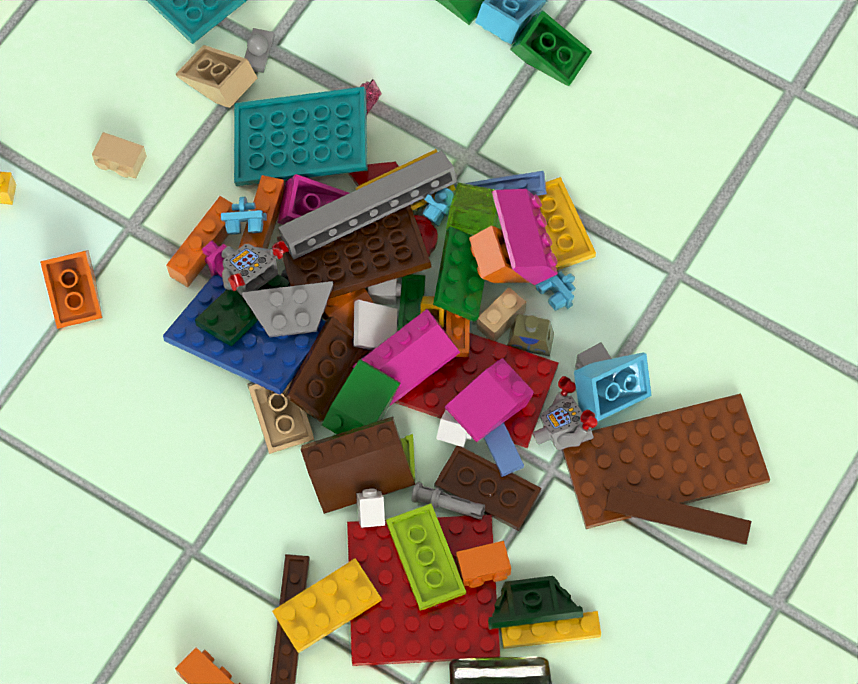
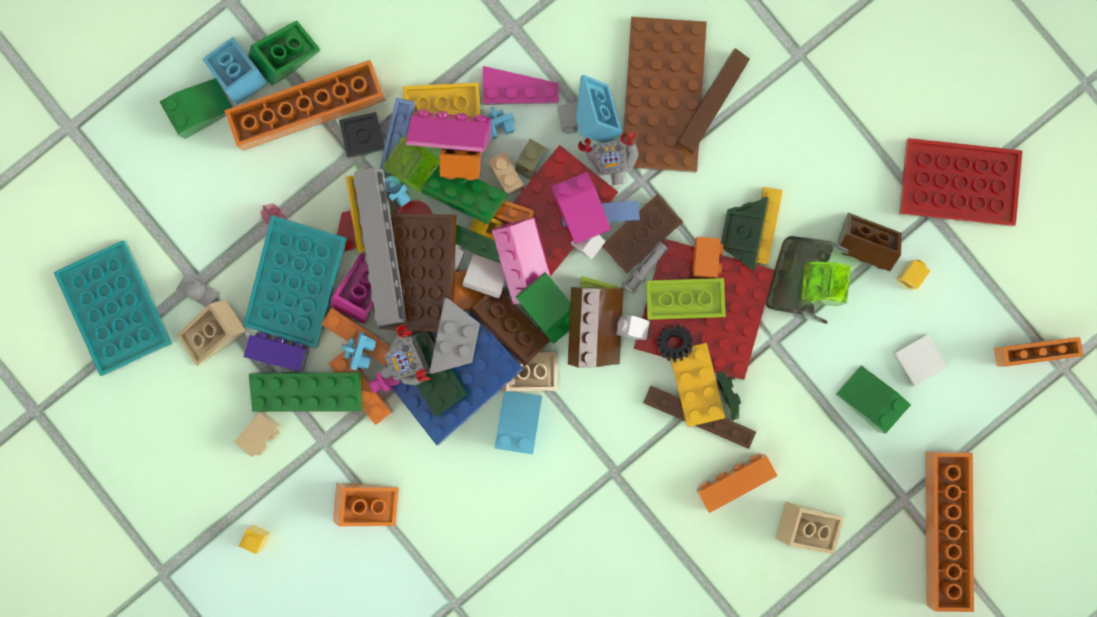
camera: 70 degrees left, 20 degrees up
none -> orange brick [224,60,386,151]
none -> dark purple brick [243,332,310,372]
none -> green plate [248,371,363,412]
none -> black plate [339,112,385,158]
none -> dark pink wing [483,66,559,105]
none -> medium azure slope [494,391,542,455]
none -> black tyre [657,324,693,362]
none -> dark green wing [716,371,741,421]

